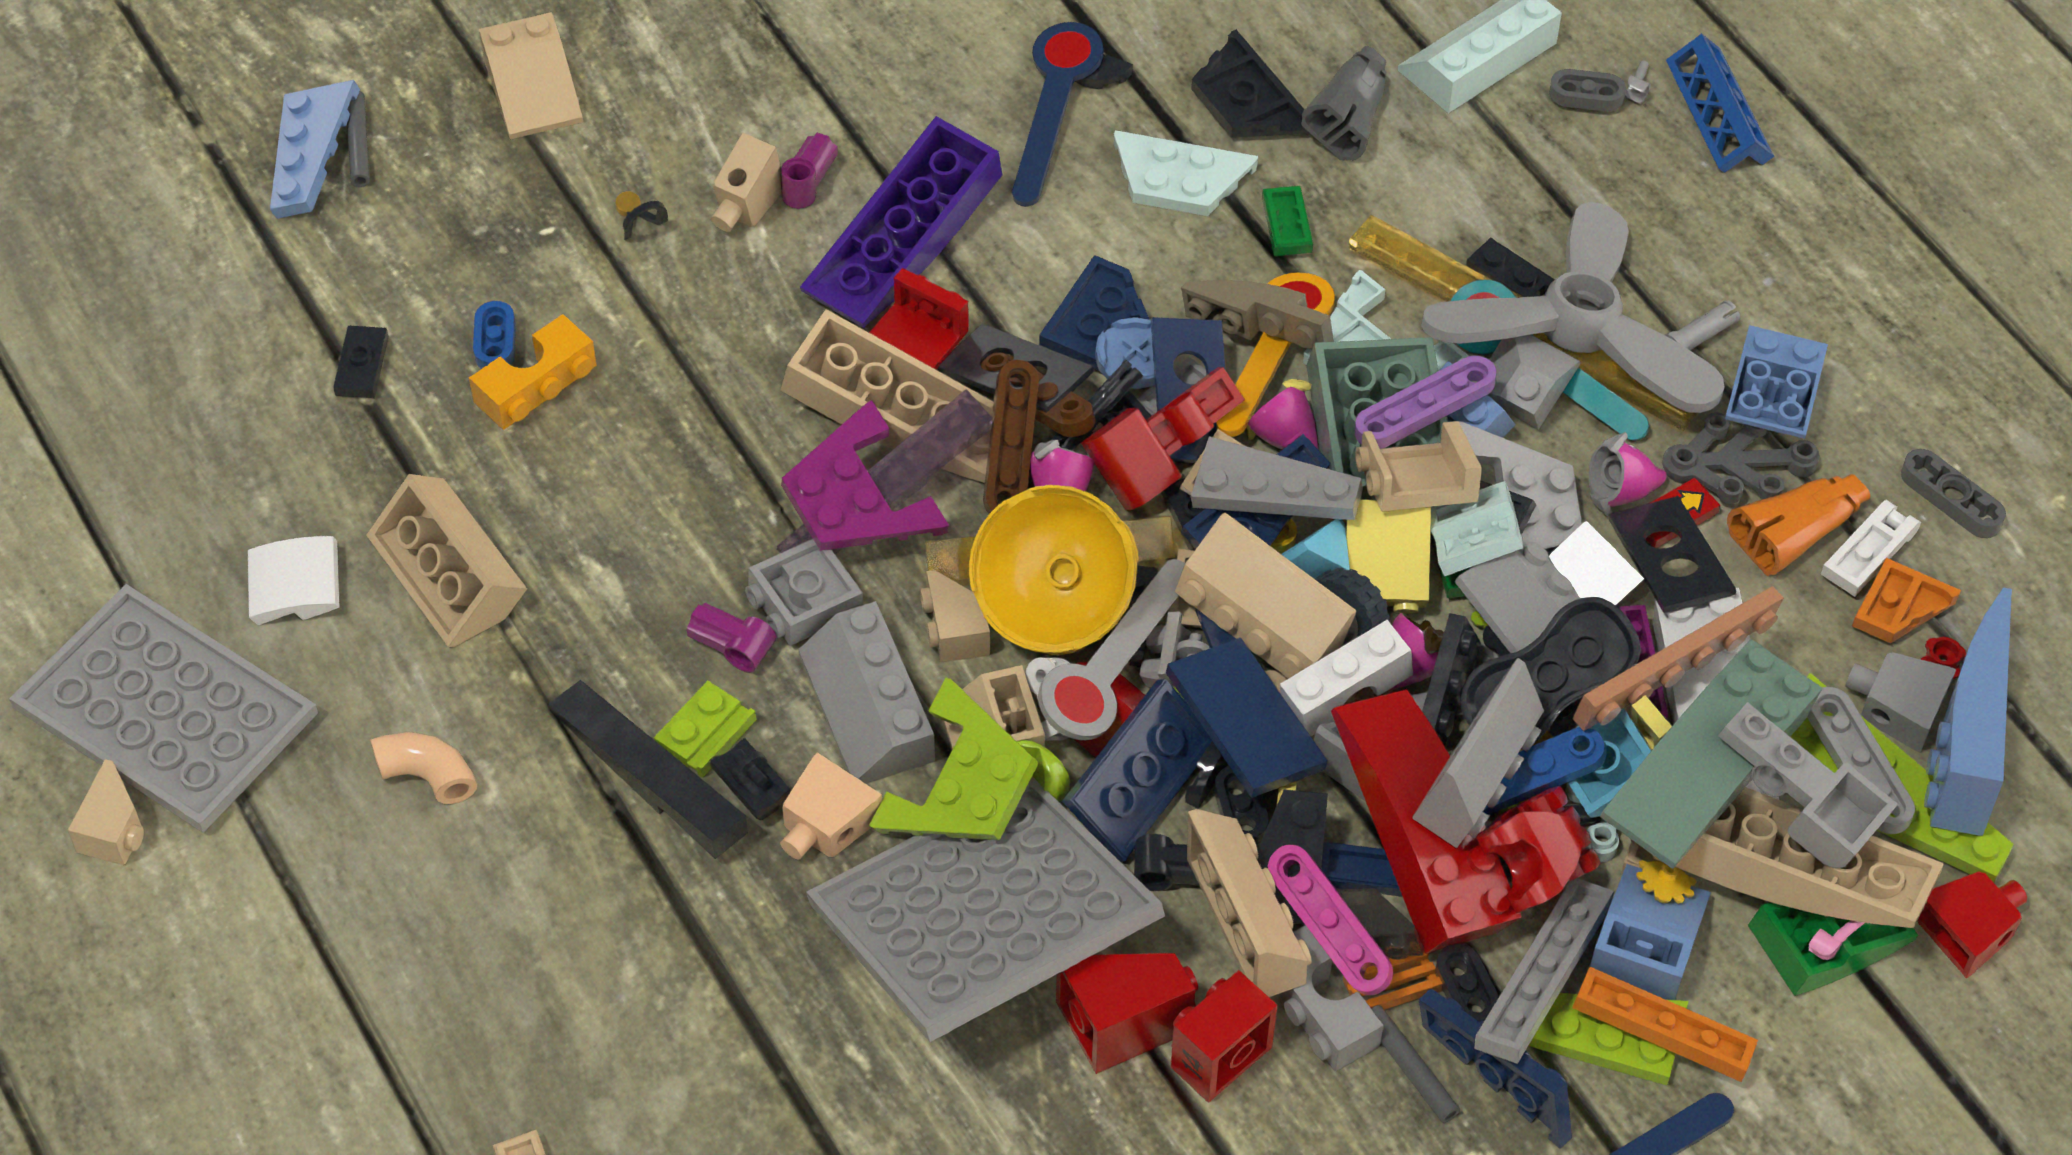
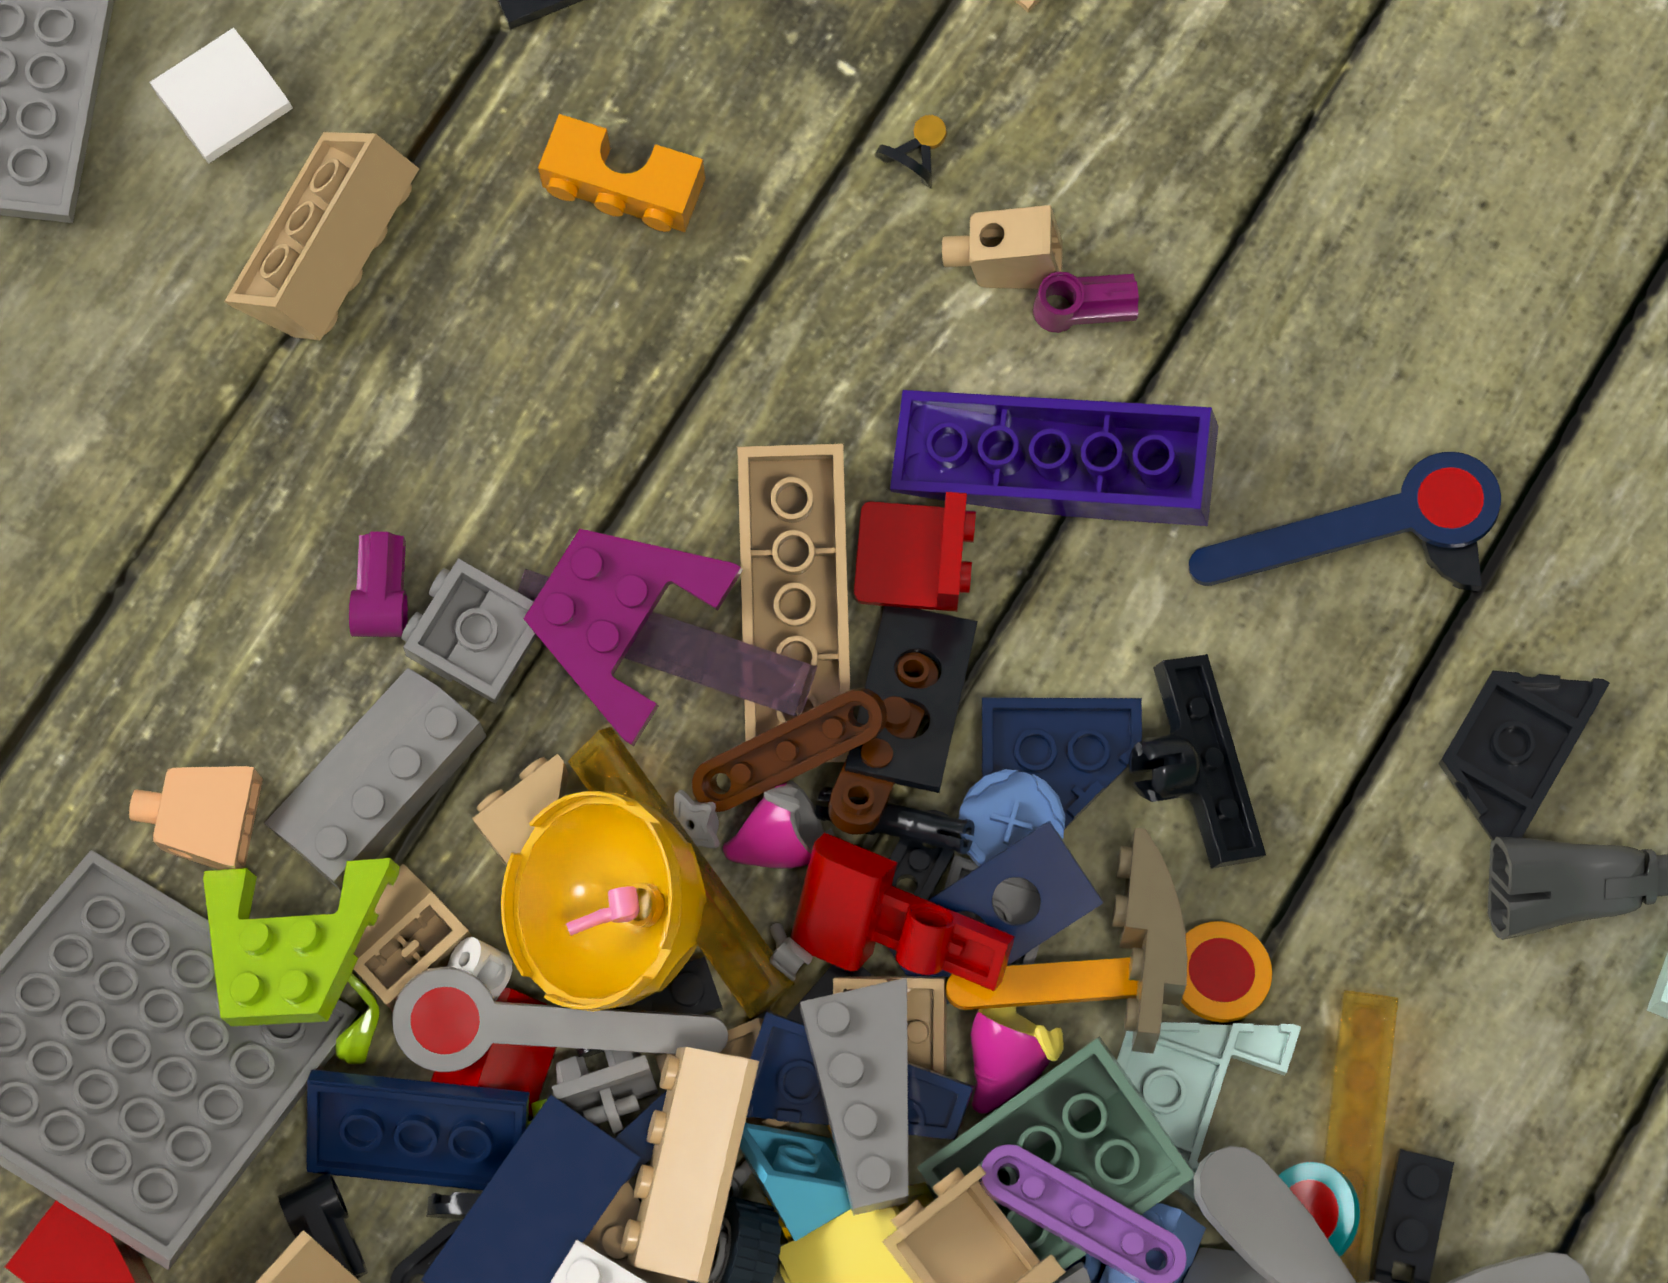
camera: 65 degrees right, 20 degrees up
light nougat cylinder [370,732,477,804] -> none
blue plate [473,301,516,369] -> none
black slope [548,680,748,859] -> none
lime plate [654,680,756,778] -> none
black hips [710,738,791,820] -> none
light aqua wing [1114,130,1258,216] -> none
green plate [1262,186,1313,256] -> none
none -> bright pink hand [566,886,639,936]
none -> light grey hand [769,923,813,981]
none -> black plate [1129,654,1266,869]

